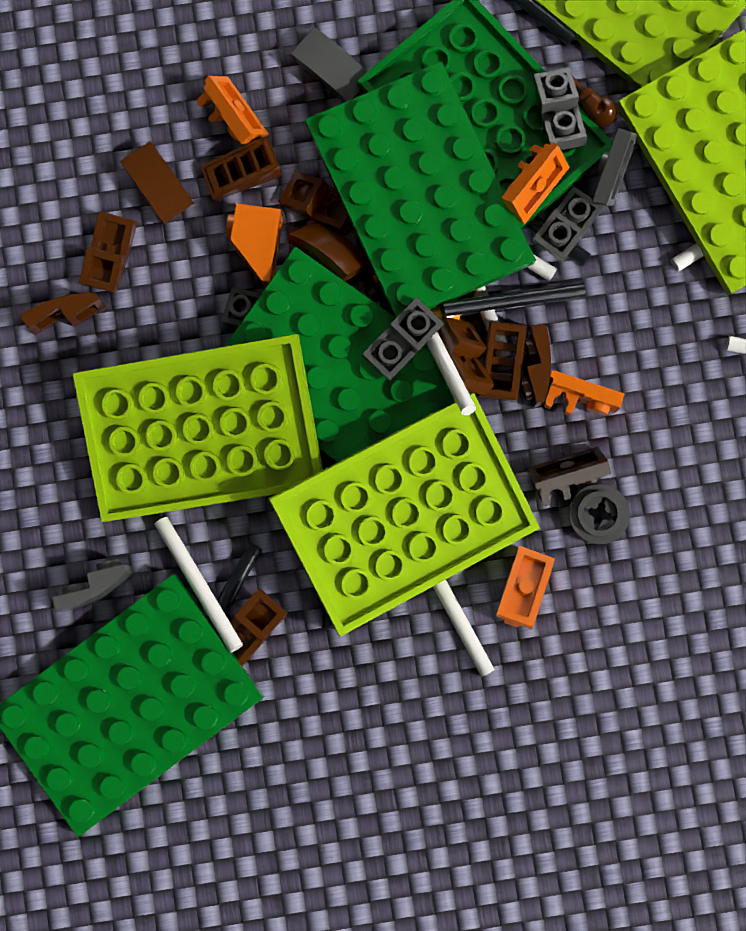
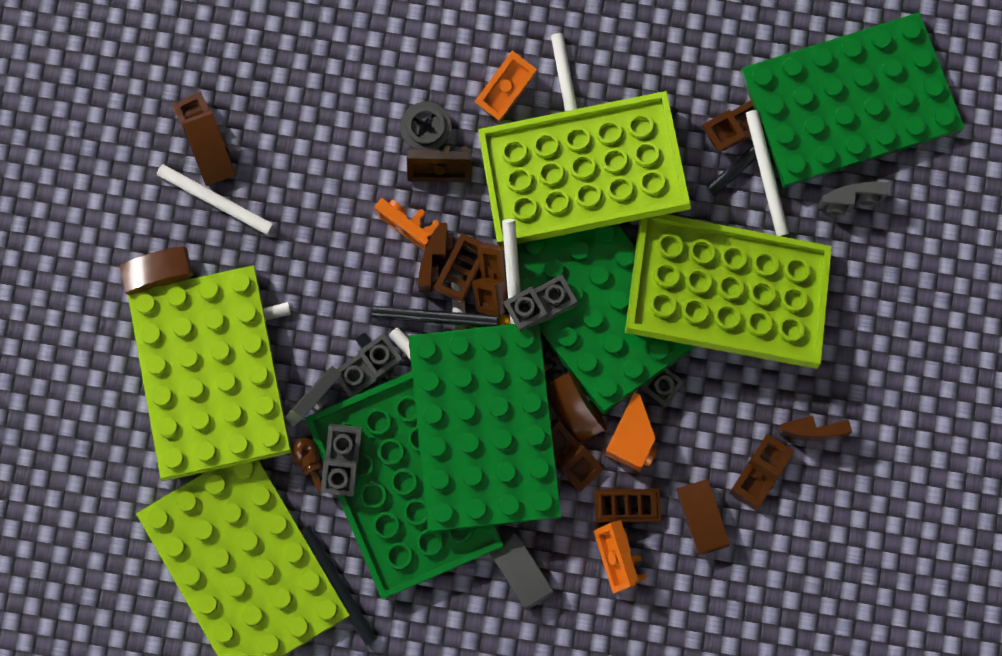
camera: 165 degrees left, 5 degrees down
orange plate [501,142,570,224] -> none

